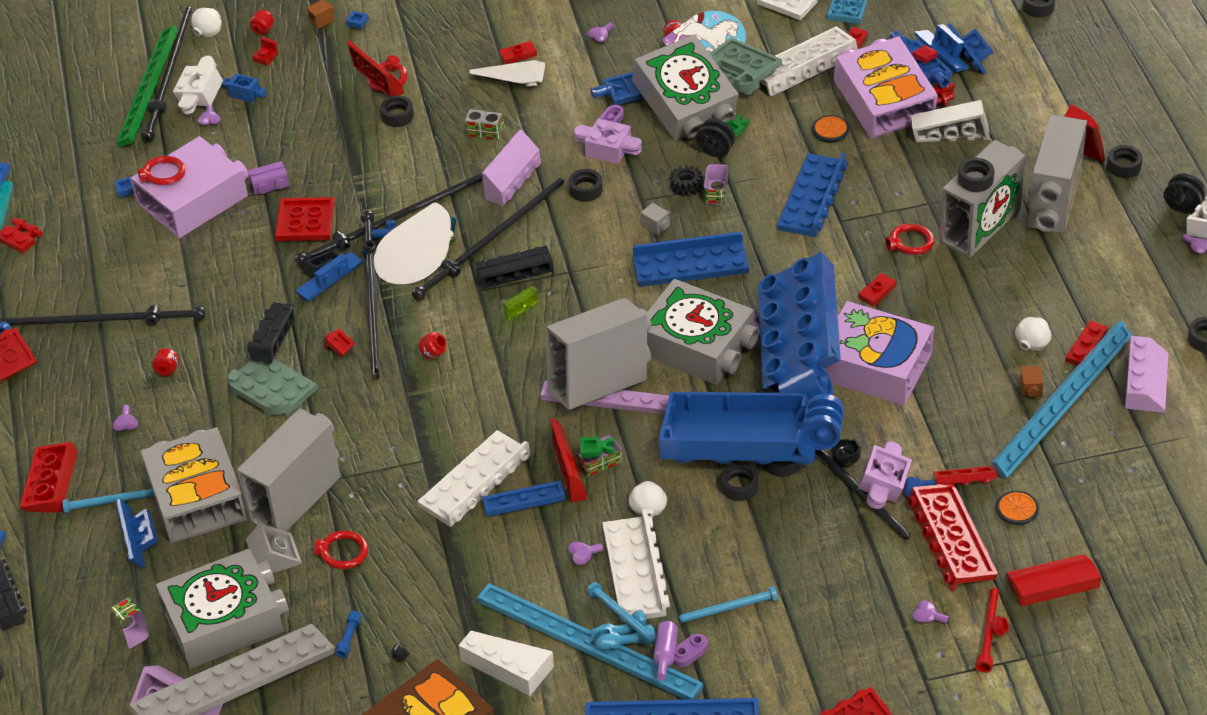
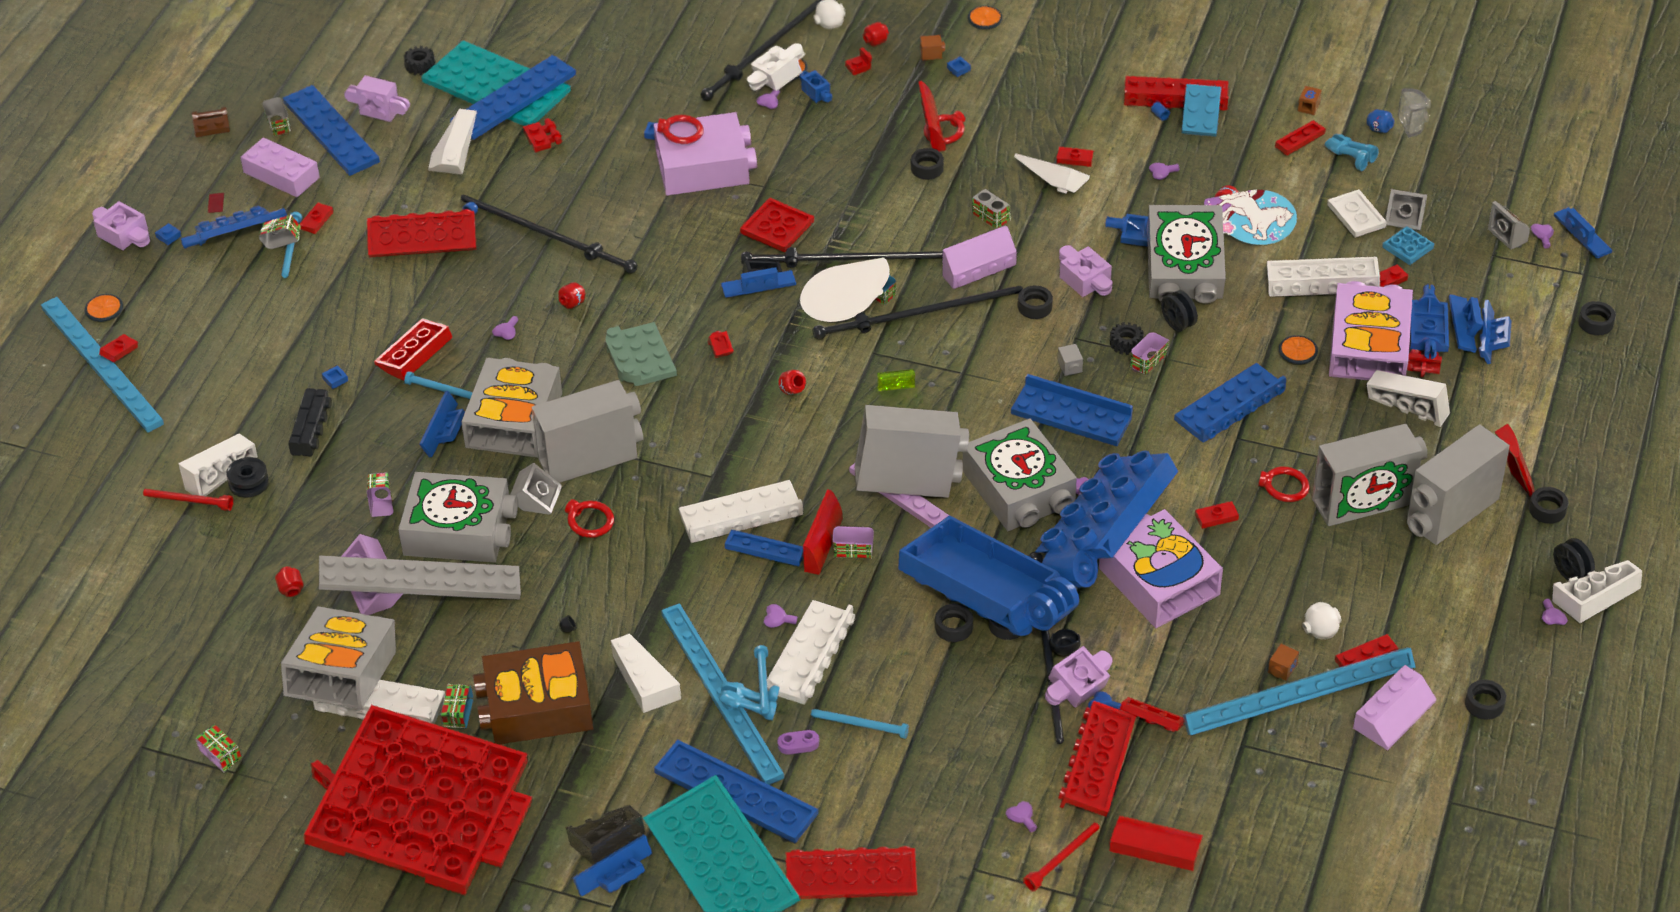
camera: 30 degrees right, 0 degrees up
green plate [116,25,178,148] -> none
black brick [247,302,295,363] -> none
medium lavender brick [248,161,289,195] -> none
blue bar [335,611,362,658] -> none
black bar [360,210,380,379] -> none
blue arm [372,220,397,239] -> none
black brick [475,245,554,289] -> none
green plate [580,437,615,458] -> none
medium lavender plate [599,105,624,123] -> none
white plant [629,481,667,518] -> none
medium lavender piece [653,621,678,681] -> none
sand green plate [709,37,783,95] -> none
green plate [726,114,750,138] -> none
red tile [913,45,937,63] -> none
black tyre [958,157,995,192] -> none
red plate [991,616,1009,637] -> none
orange wheel [996,491,1039,525] -> none

